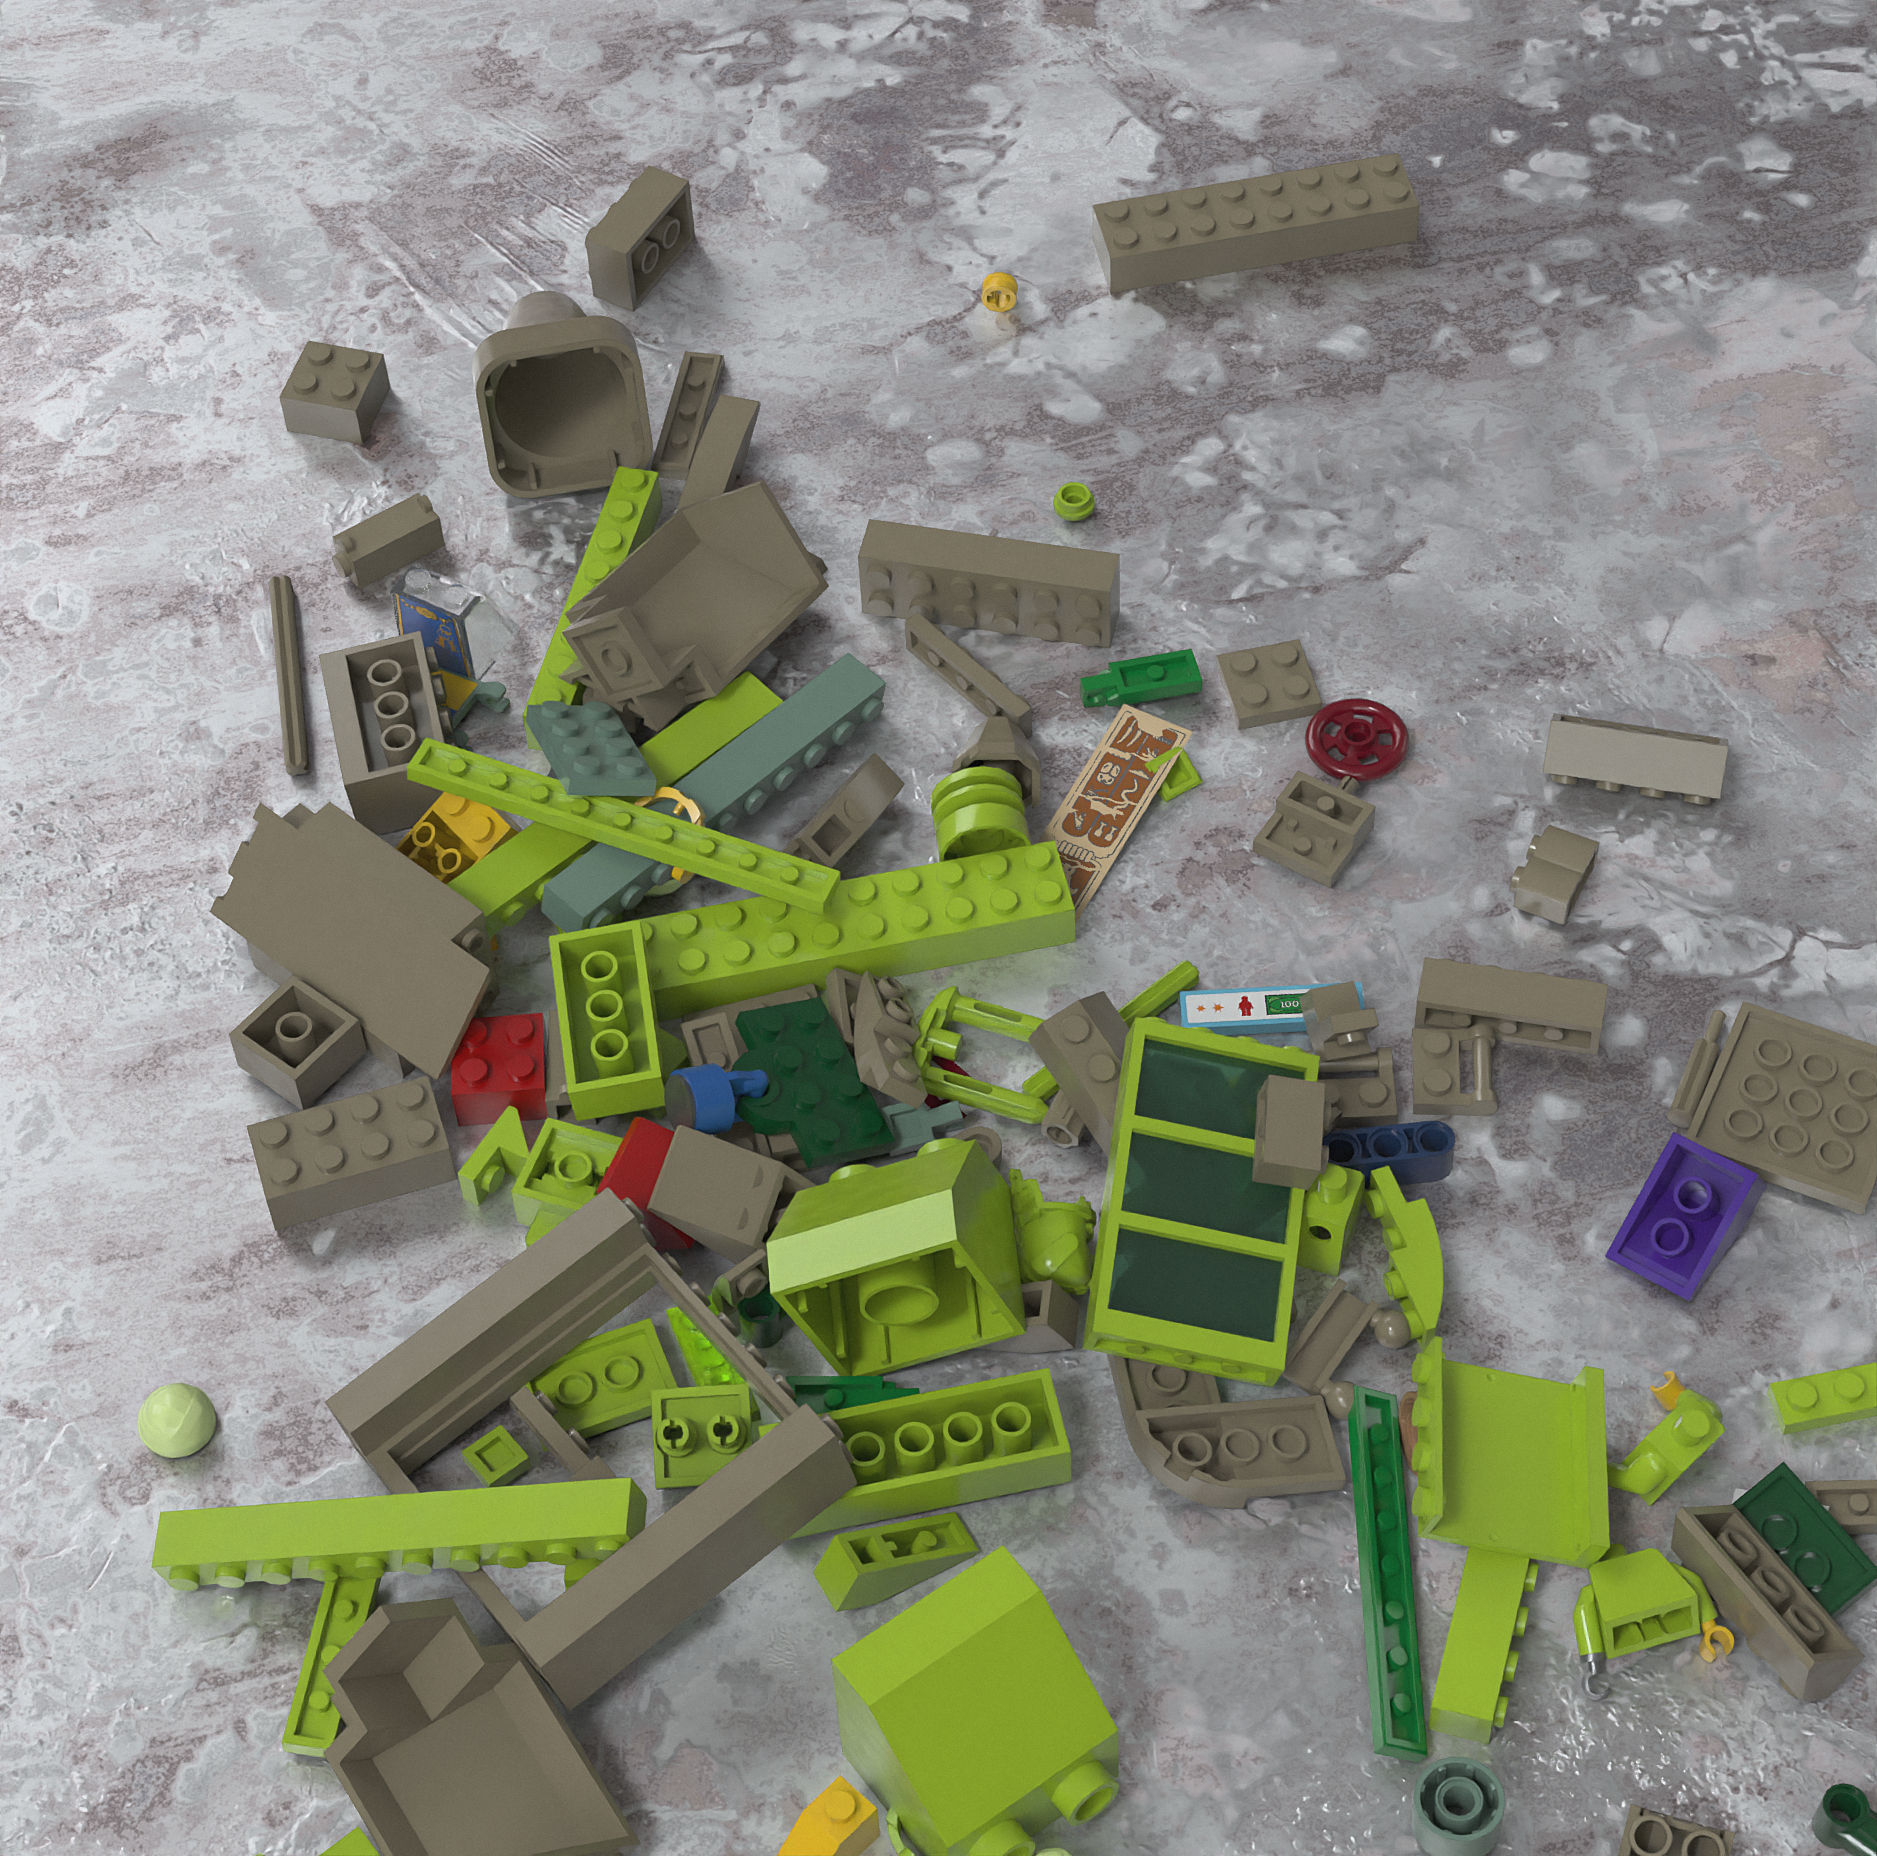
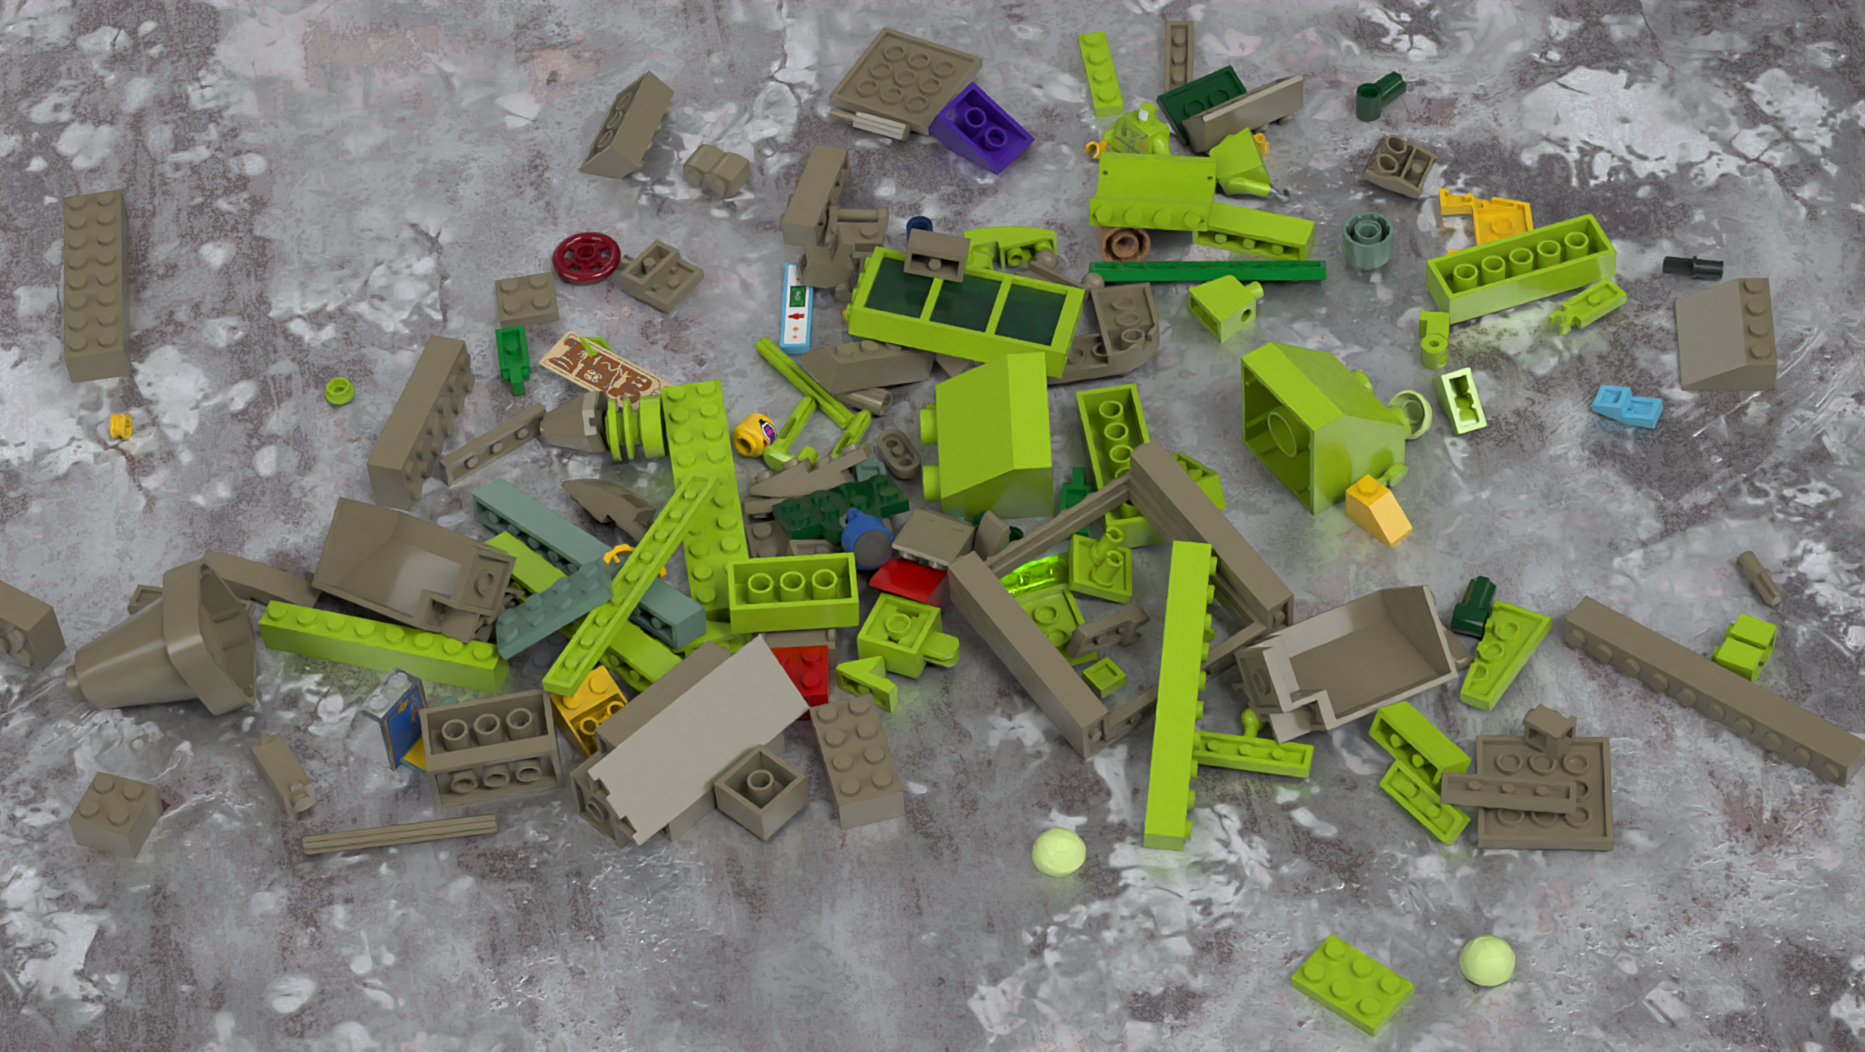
camera: 85 degrees left, 5 degrees down
none -> yellow head [732,413,777,458]
none -> lime torso [1188,275,1264,343]

